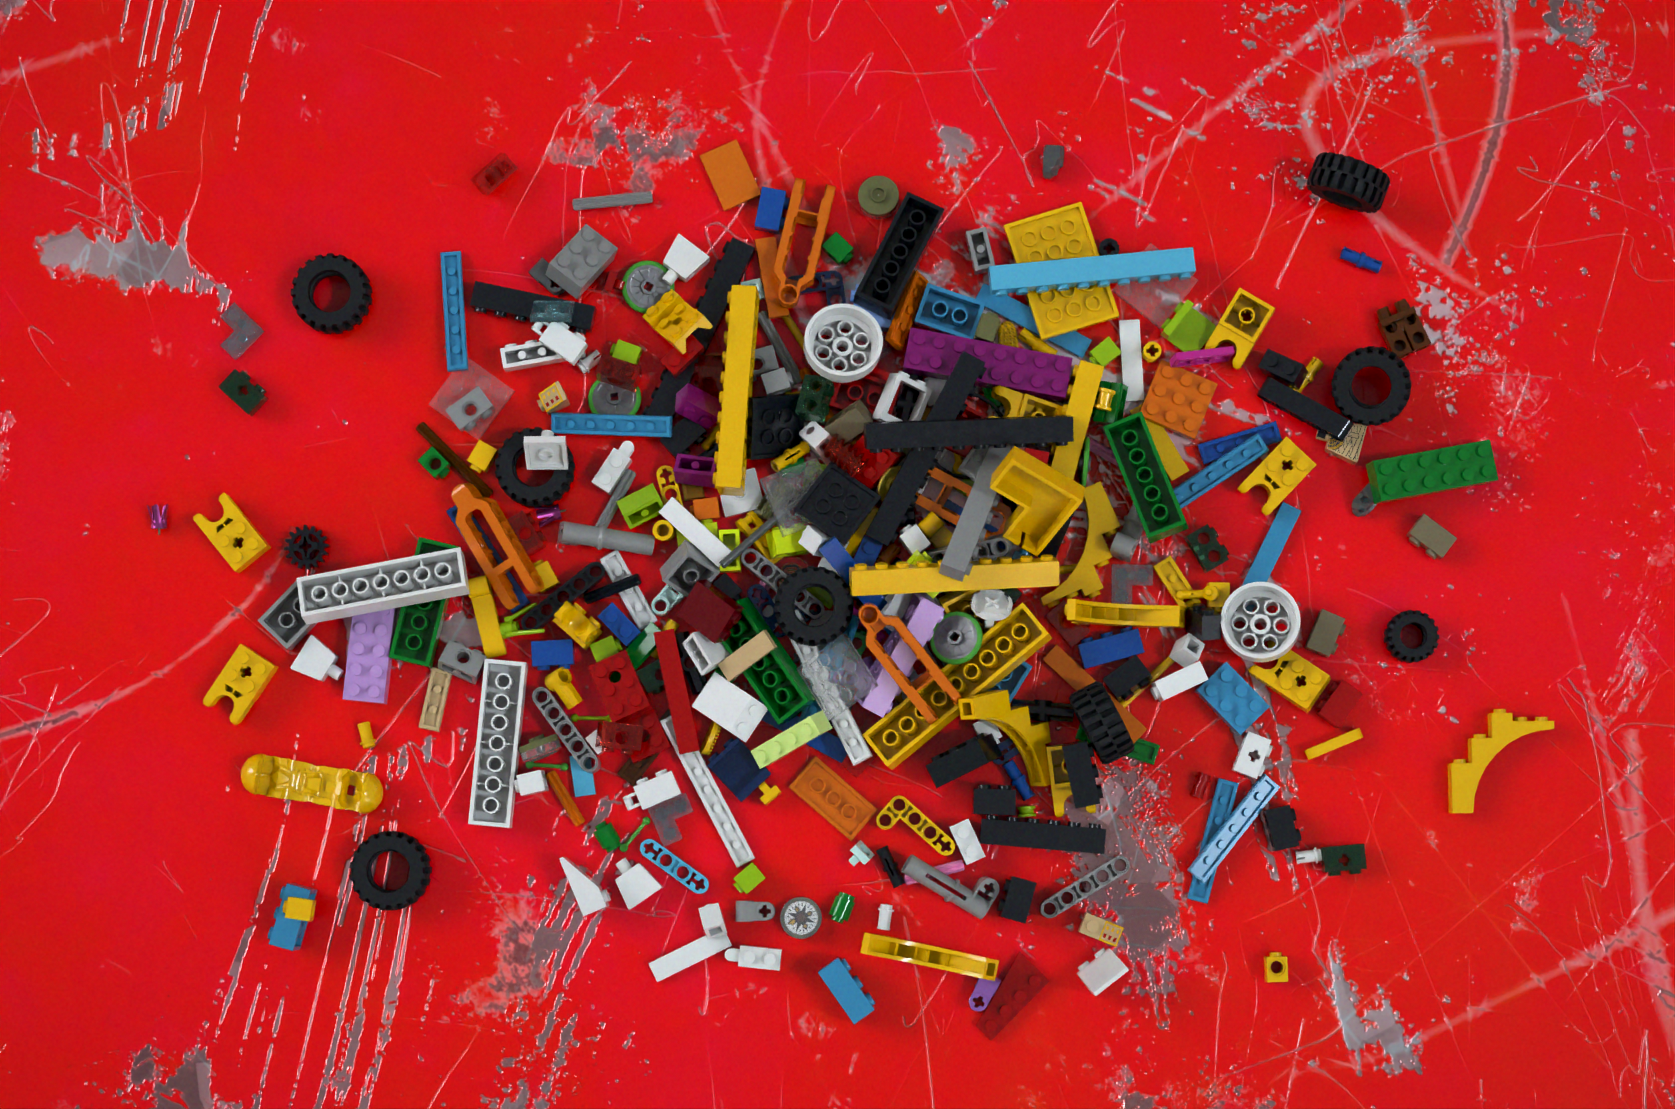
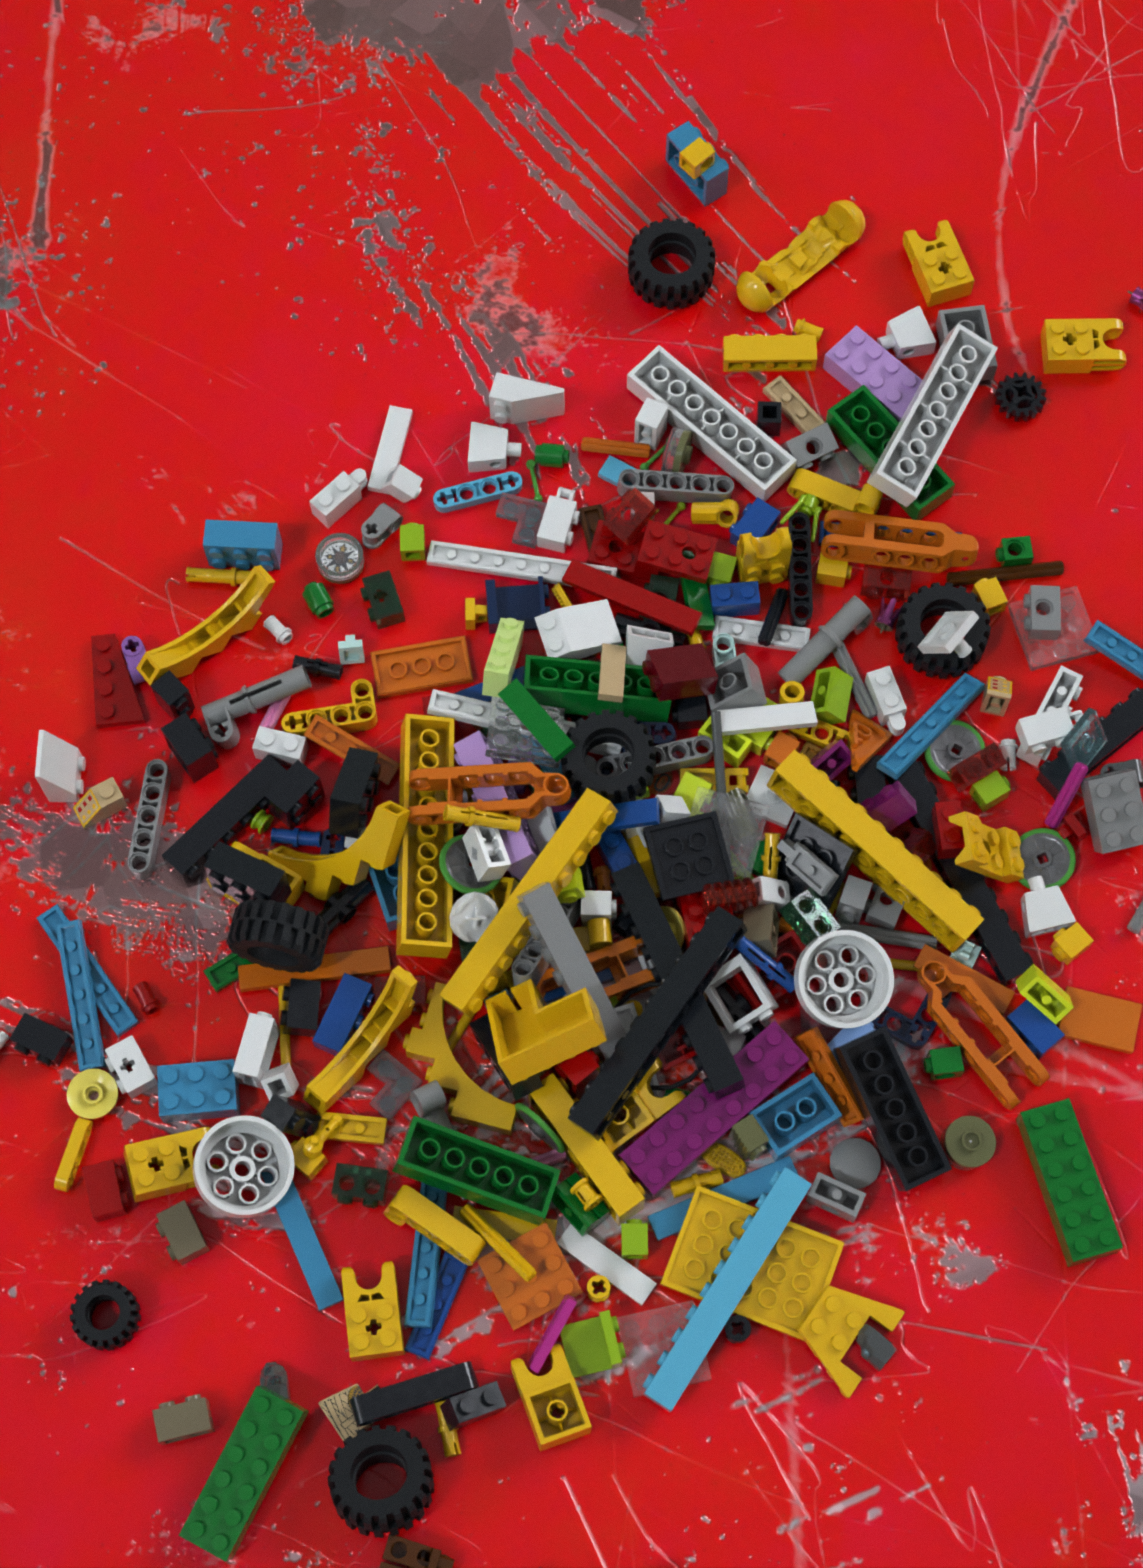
camera: 125 degrees right, 15 degrees down
none -> light yellow dish [67,1069,119,1119]
none -> black brick [151,670,195,720]
none -> yellow pin [186,567,251,586]
none -> orange tile [304,714,400,785]
none -> clear green brick [360,570,405,629]
none -> yellow beam [383,1185,486,1266]
none -> yellow pin [443,804,521,832]
none -> yellow axle [460,1204,536,1282]
none -> white brick [462,825,511,882]
none -> green tile [498,678,576,762]
none -> yellow brick [722,333,817,372]
none -> blue pin [735,936,795,993]
none -> black brick [756,401,781,436]
none -> light grey hinge [777,838,839,896]
none -> yellow wing [797,1285,905,1398]
none -> light grey dish [830,1138,881,1189]
none -> orange wing [848,709,893,772]
none -> neon yellow brick [1015,964,1074,1024]
none -> green brick [1016,1098,1123,1267]
none -> dark pink axle [1045,762,1088,828]
none -> yellow brick [1050,922,1094,965]

